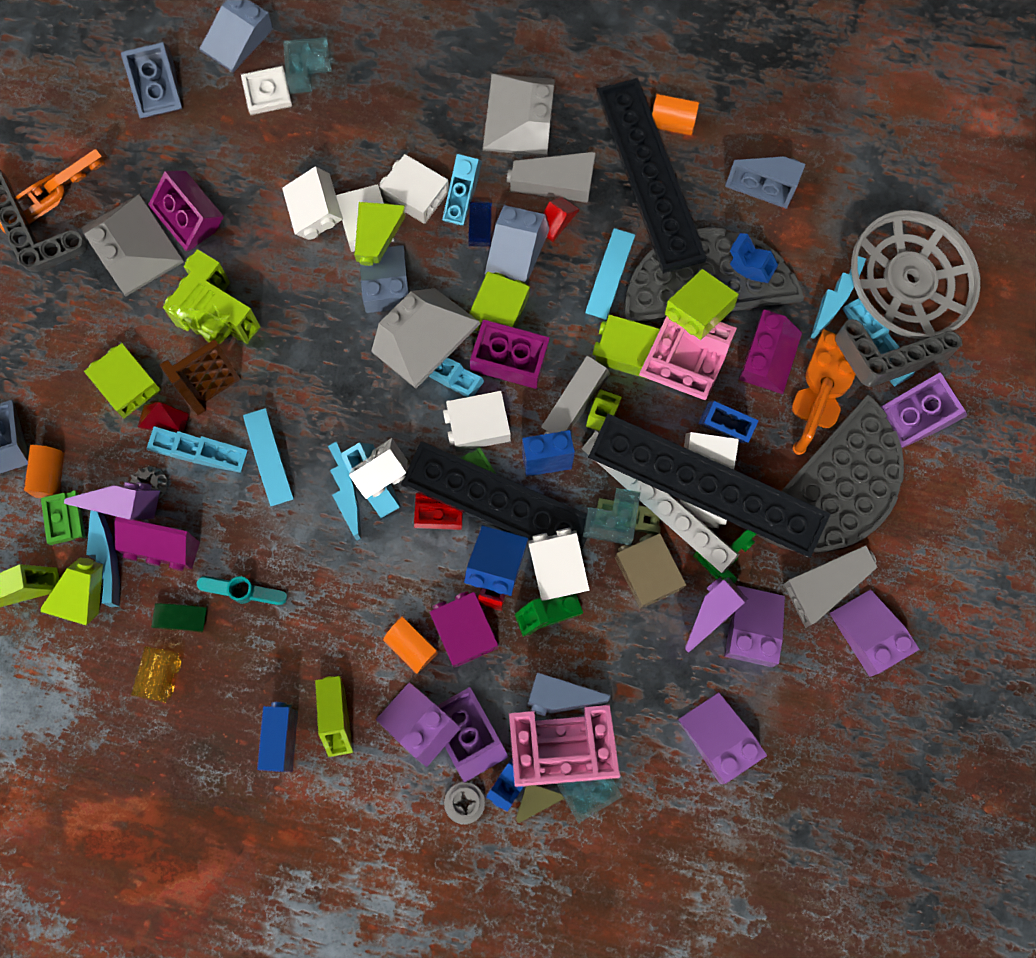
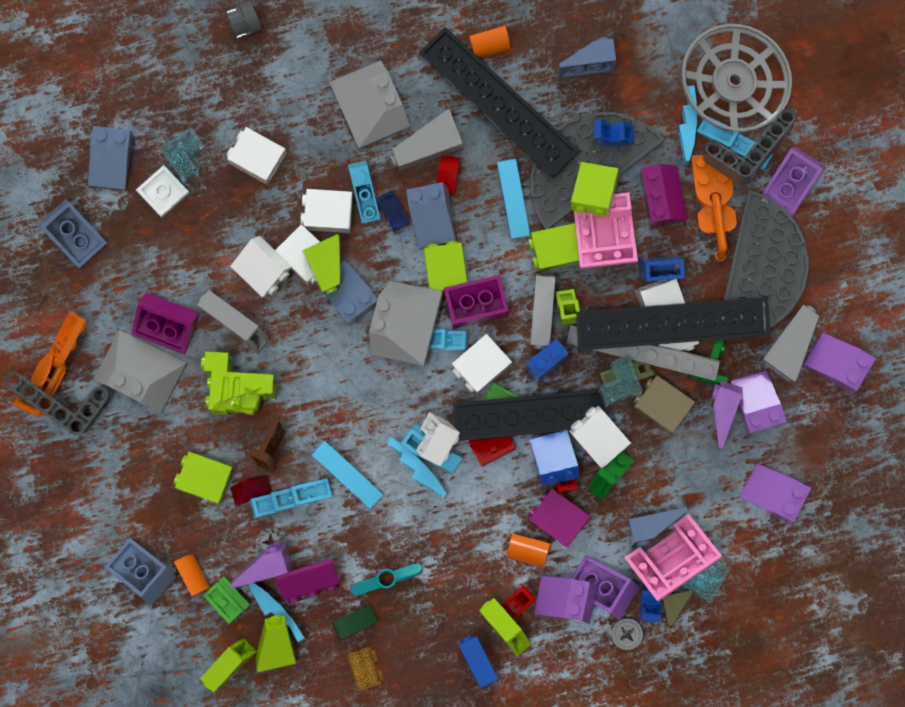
camera: 25 degrees left, 5 degrees up
none -> light grey slope [197,290,270,354]
none -> white brick [227,127,287,185]
none -> red slope [501,585,536,620]

